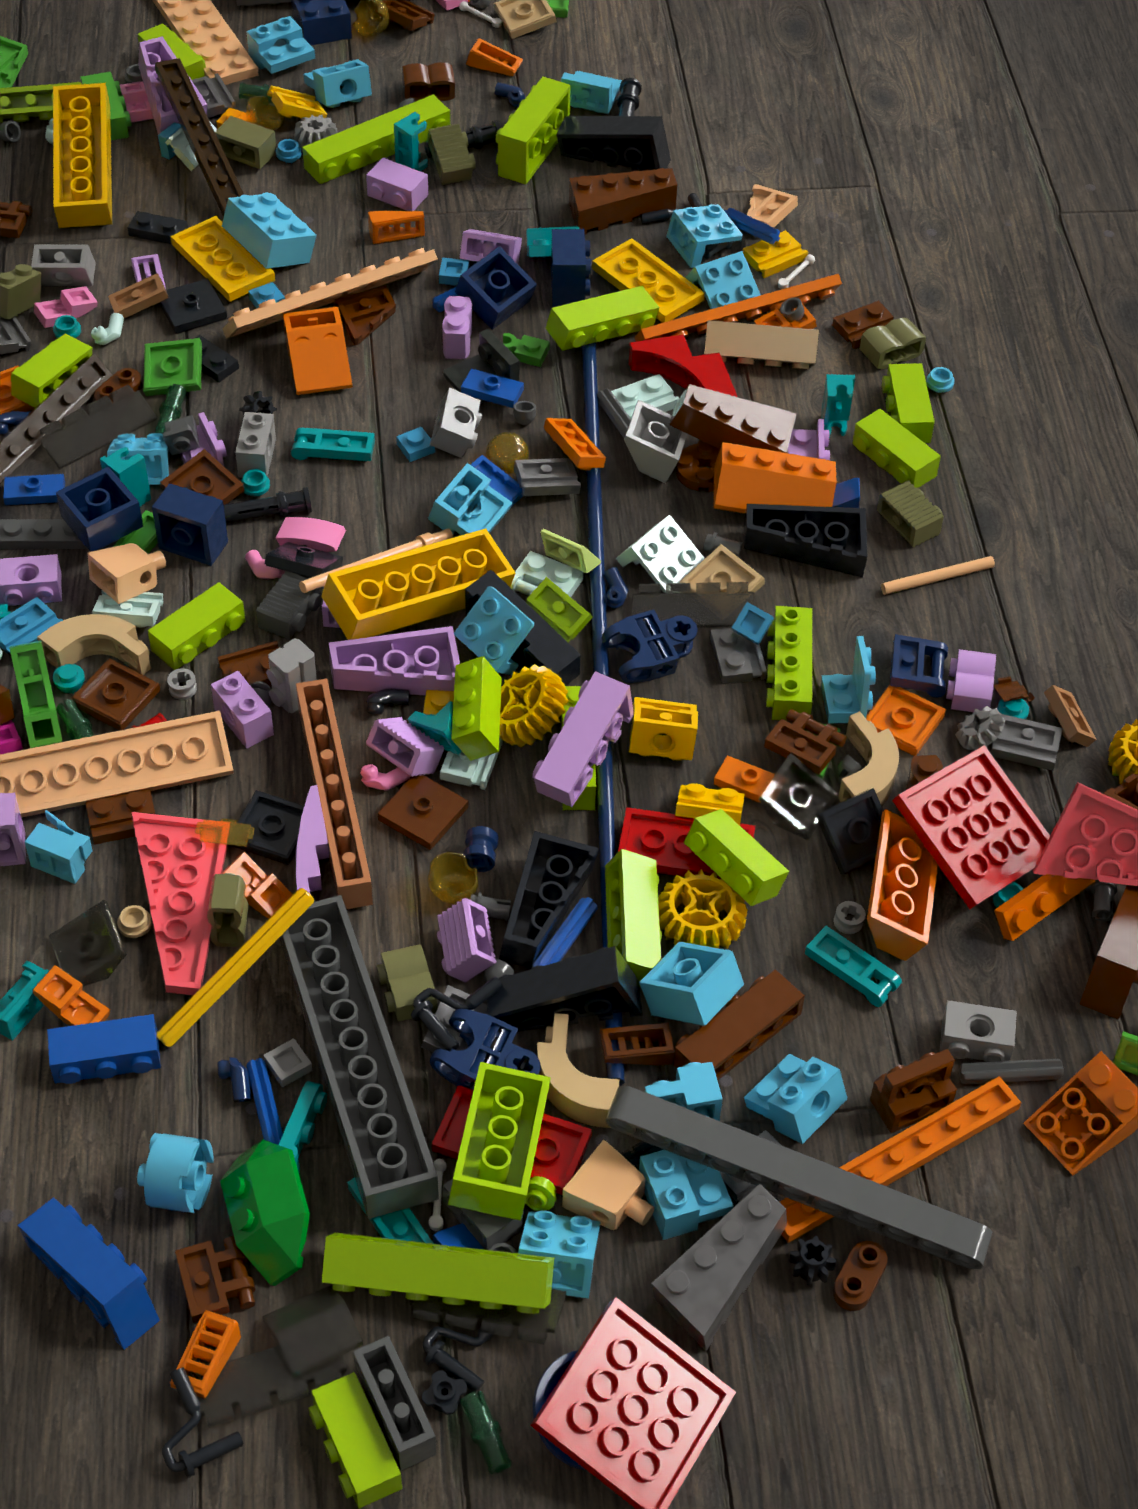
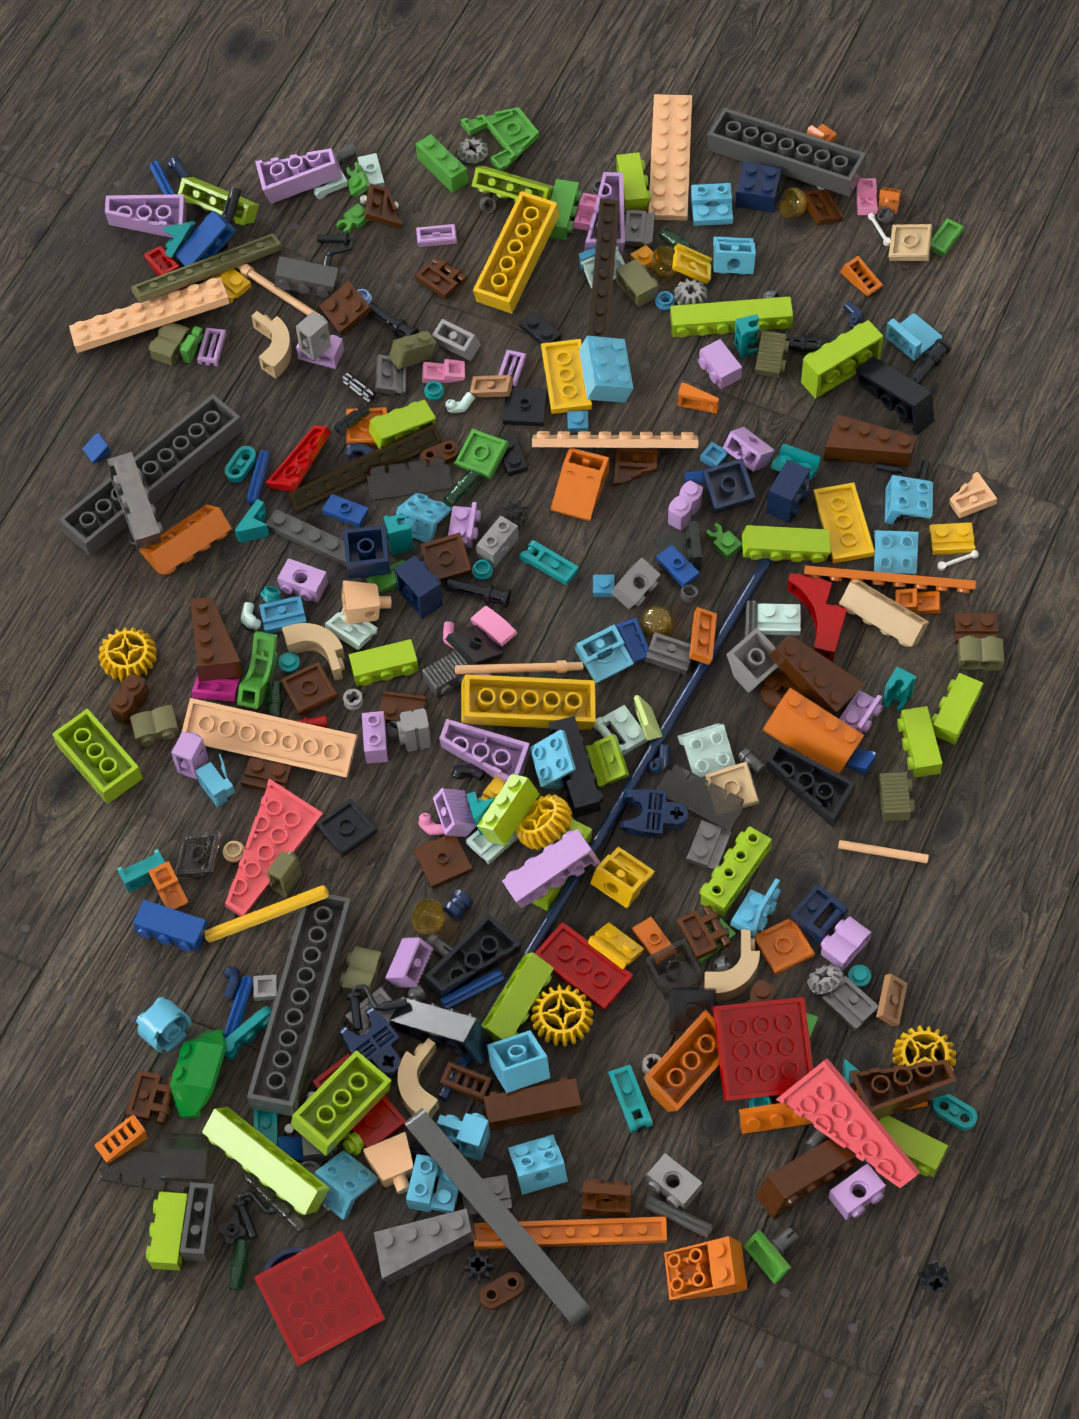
camera: 35 degrees right, 10 degrees up
blue wedge [18,1197,160,1350] -> none
black piece [162,1367,244,1478] -> none
dark grey bracket [163,415,200,456] -> none
clear yellow piece [195,818,255,846] -> none
orange slope [221,852,293,919] -> none
nougat brick [296,679,373,909] -> none
lavender slope [296,785,329,895] -> none
reddish brown brick [402,62,455,102] -> none
lime brick [684,809,789,906] -> none
blue axle [724,208,780,244] -> none
dark azure plate [731,602,774,645] -> none
dark grey hinge [781,297,805,322] -> none
medium azure plate [926,367,954,393] -> none
reddish brown piece [993,676,1035,702] -> none

